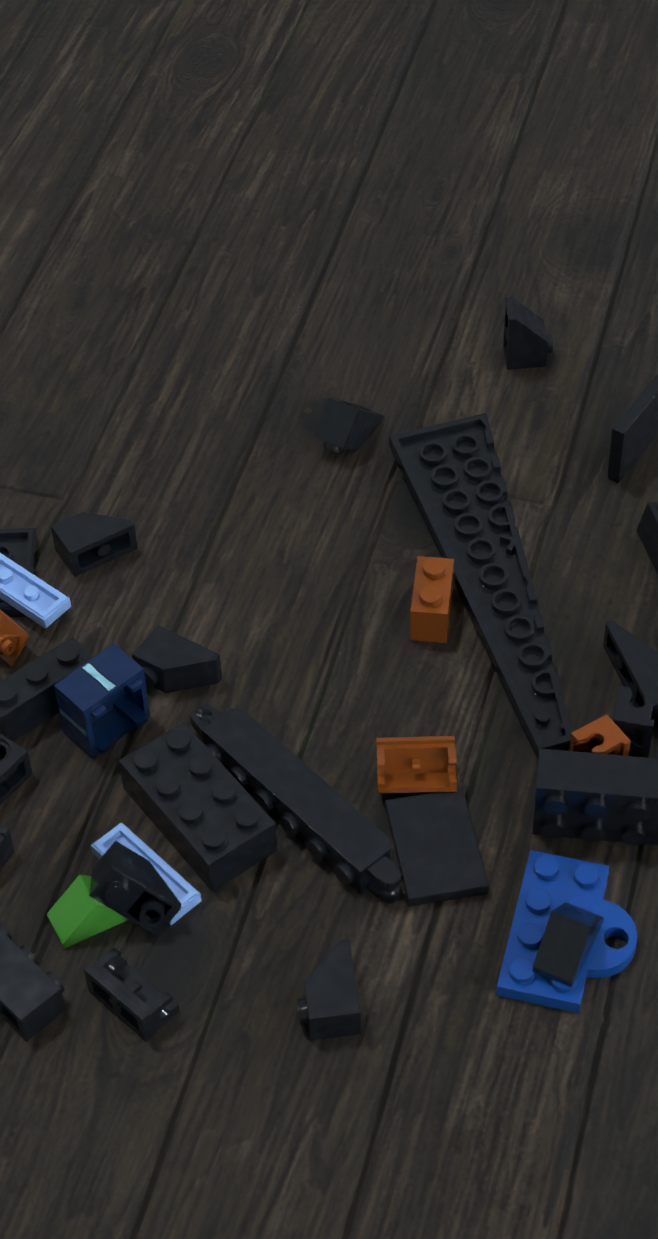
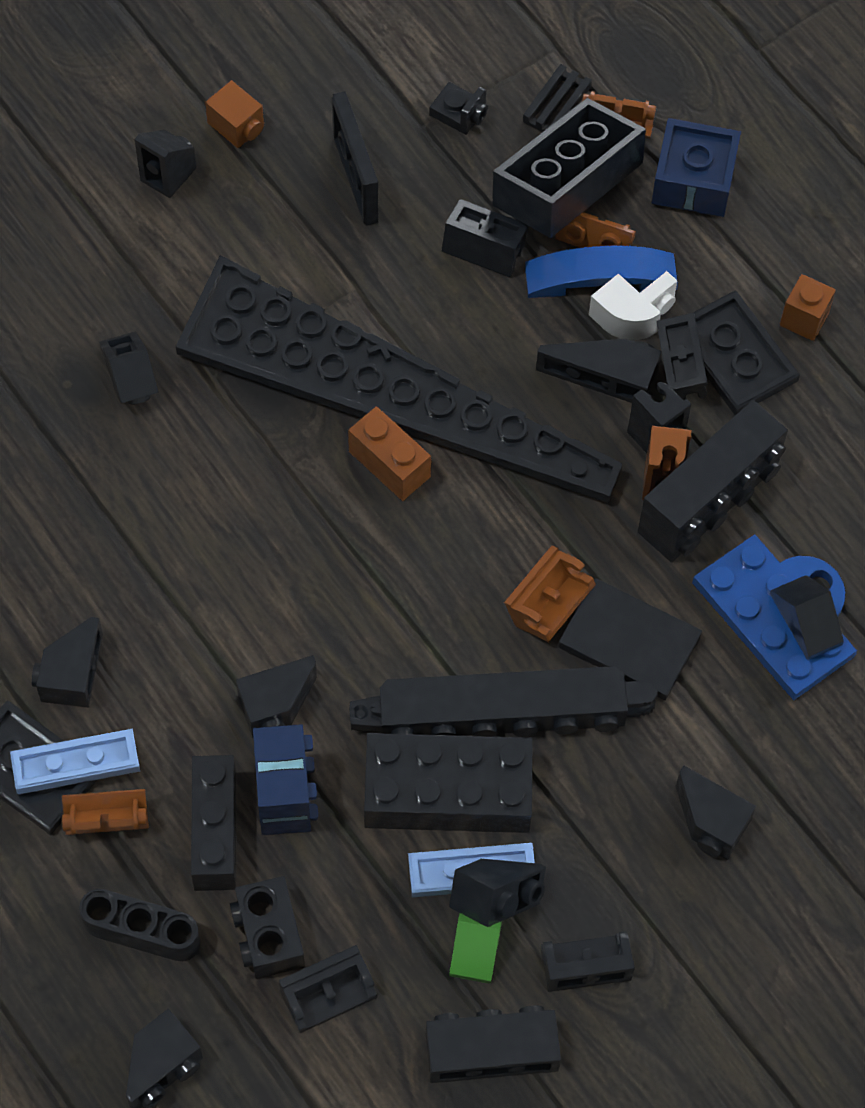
camera: 55 degrees left, 15 degrees up
none -> dark orange brick [205,80,264,148]

